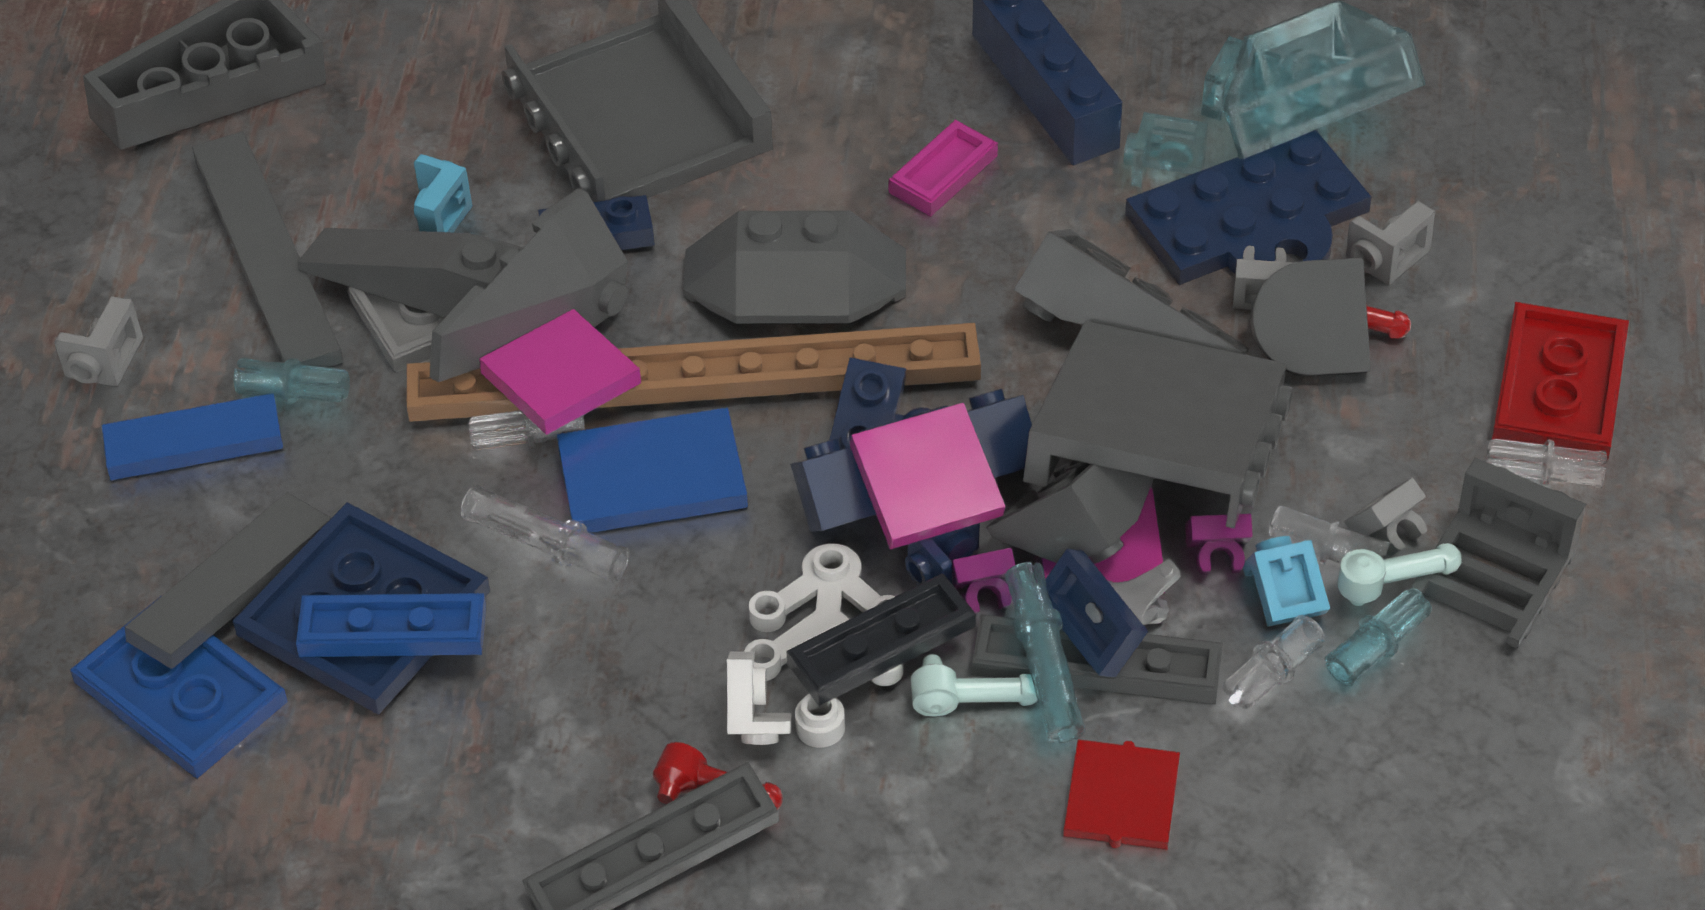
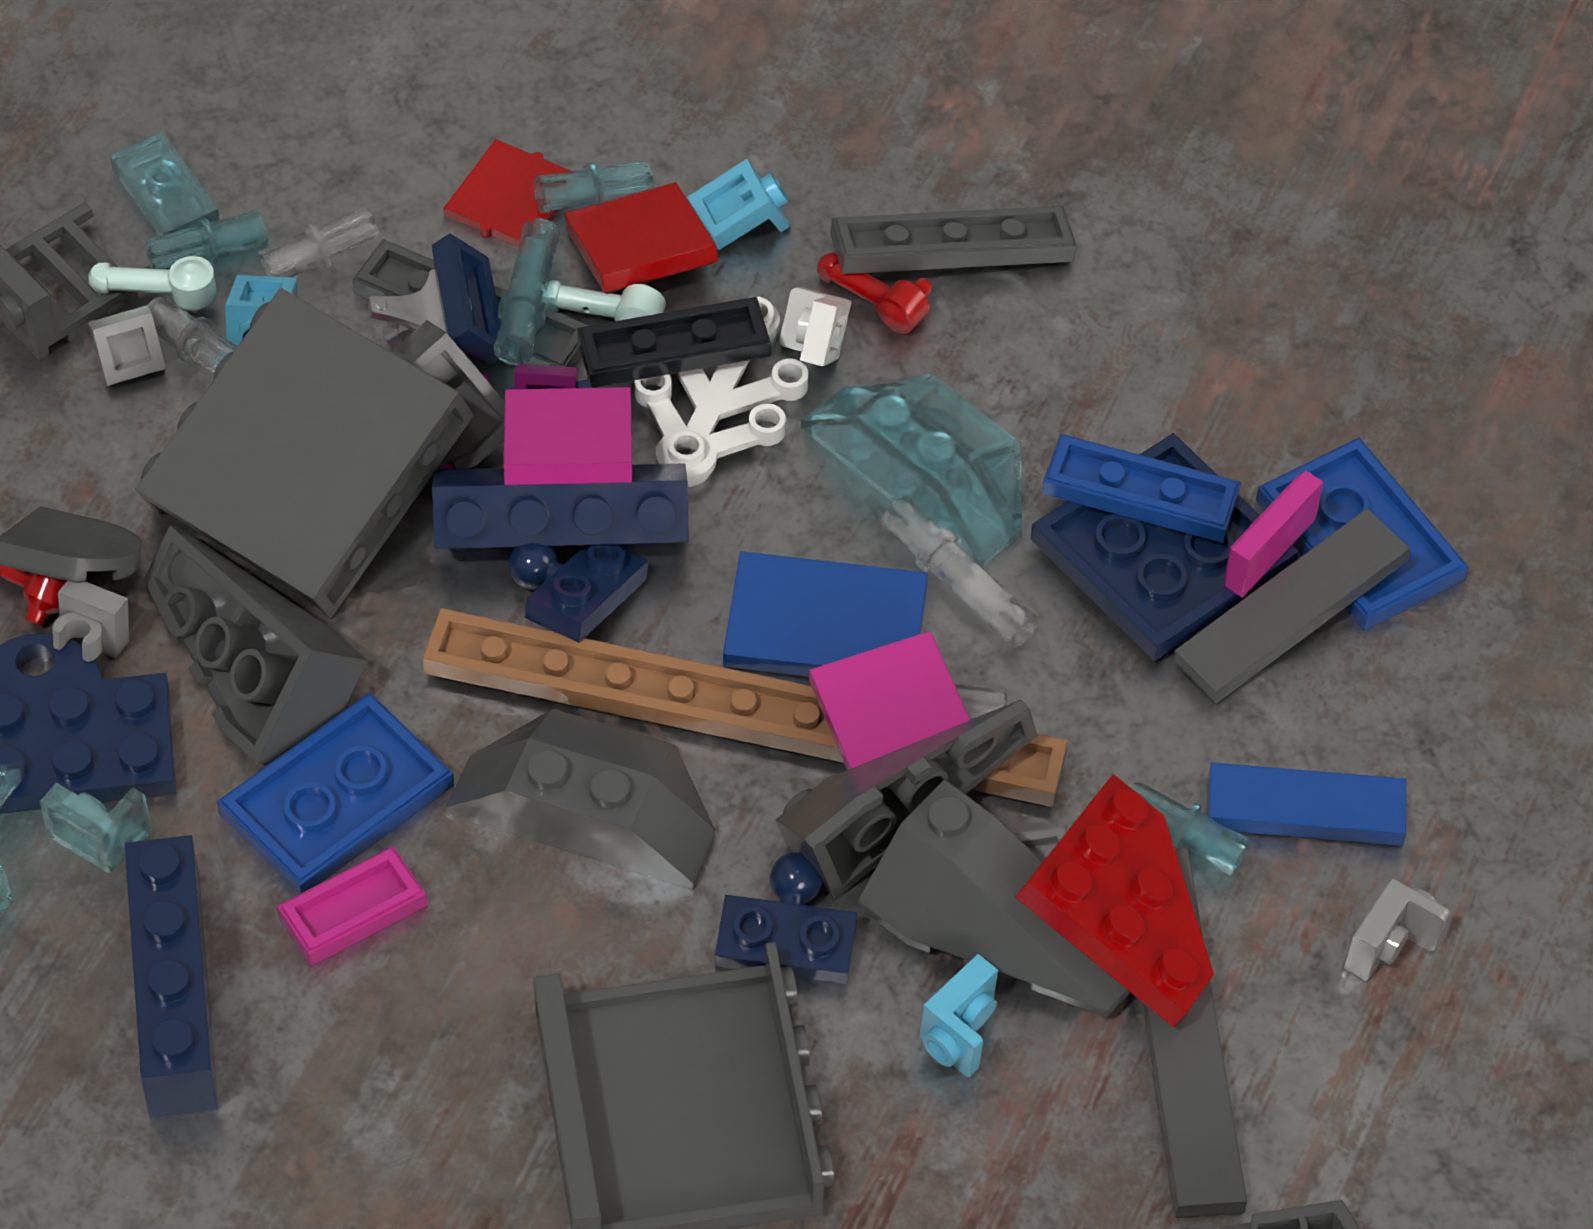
camera: 165 degrees left, 5 degrees up
none -> clear light blue plate [110,132,220,246]
none -> blue tile [217,692,454,894]
none -> clear light blue axle [533,161,654,213]
none -> red tile [564,182,718,293]
none -> medium azure bracket [687,159,791,250]
none -> clear light blue wedge [801,373,1022,571]
none -> red plate [1015,774,1214,1028]
none -> dark pink tile [1224,470,1323,598]

